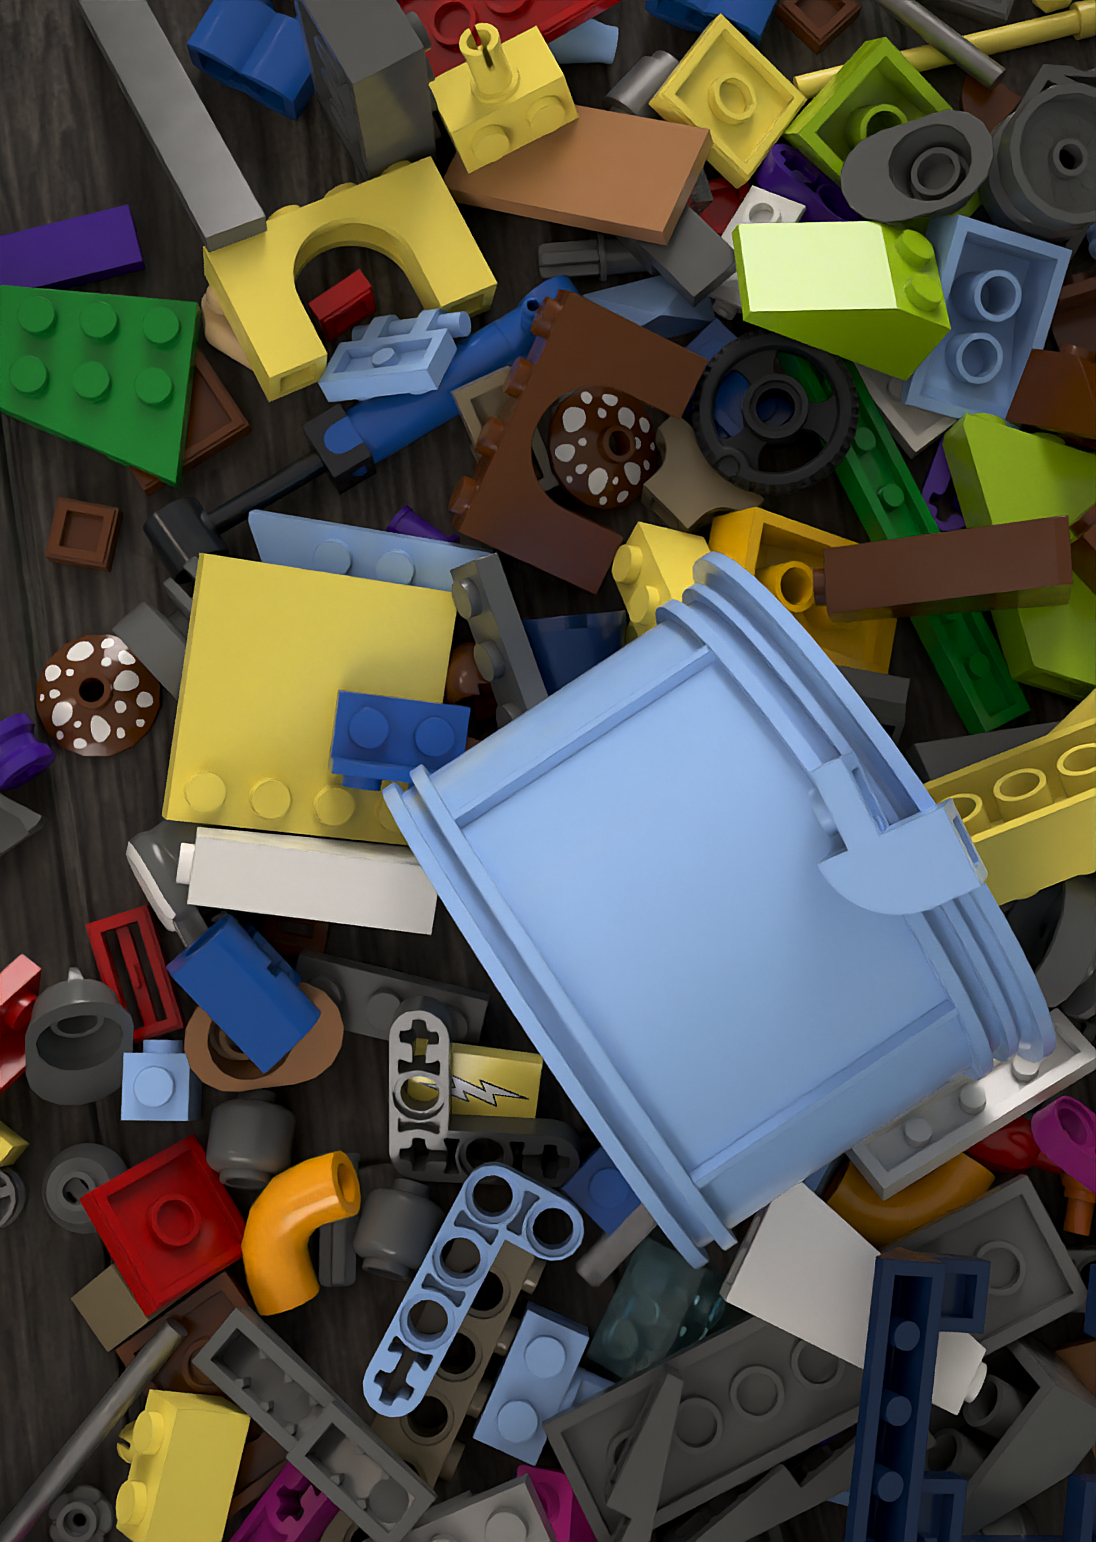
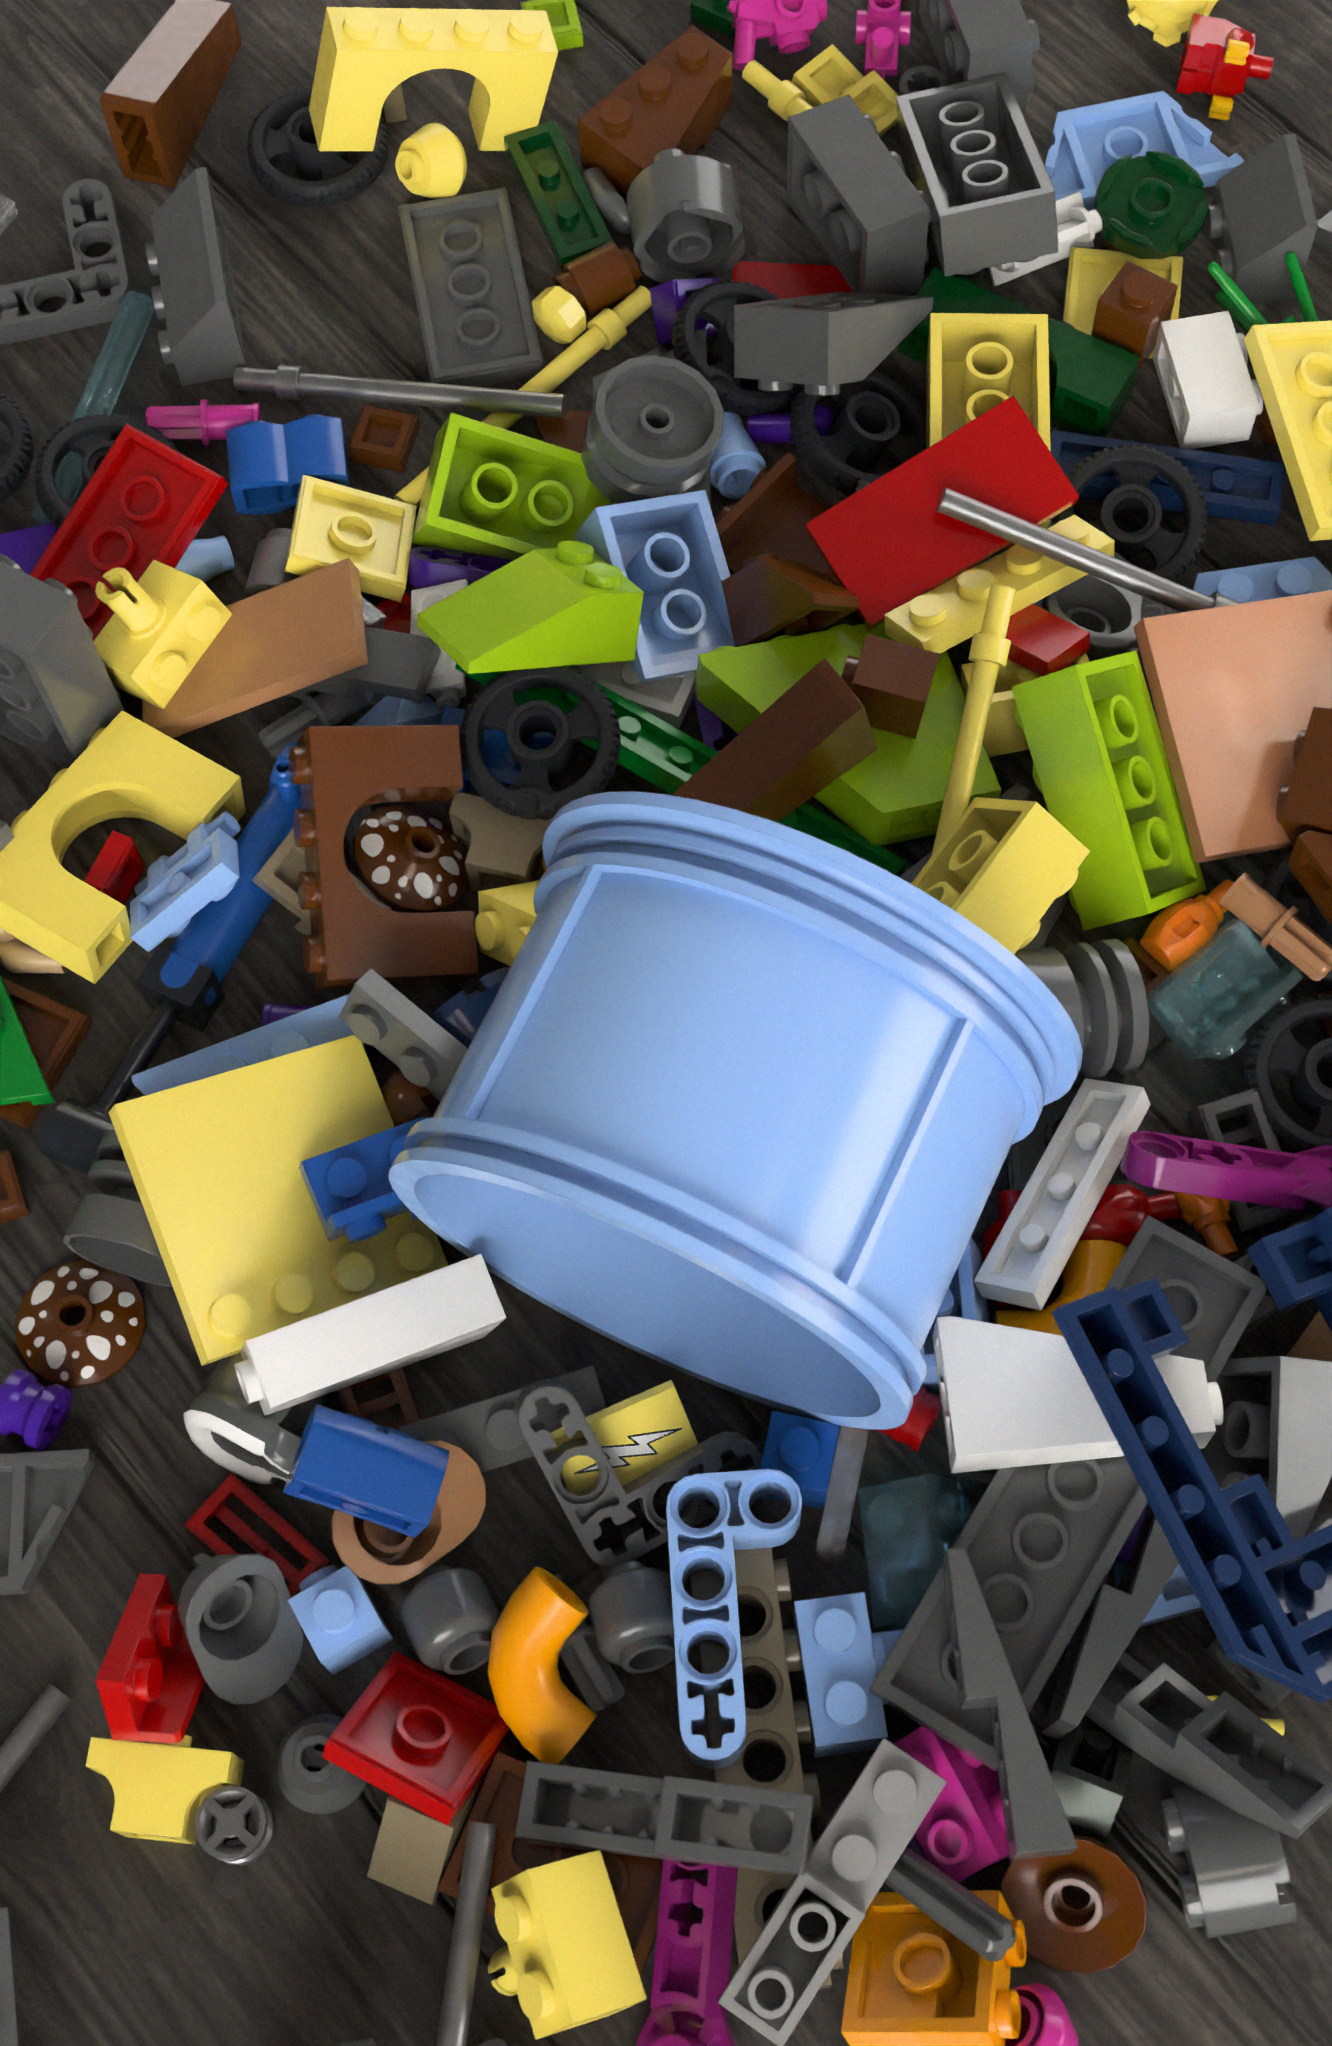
camera: 25 degrees left, 15 degrees down
light blue brick [808,750,988,915] -> none
dark grey piece [841,109,994,224] -> none

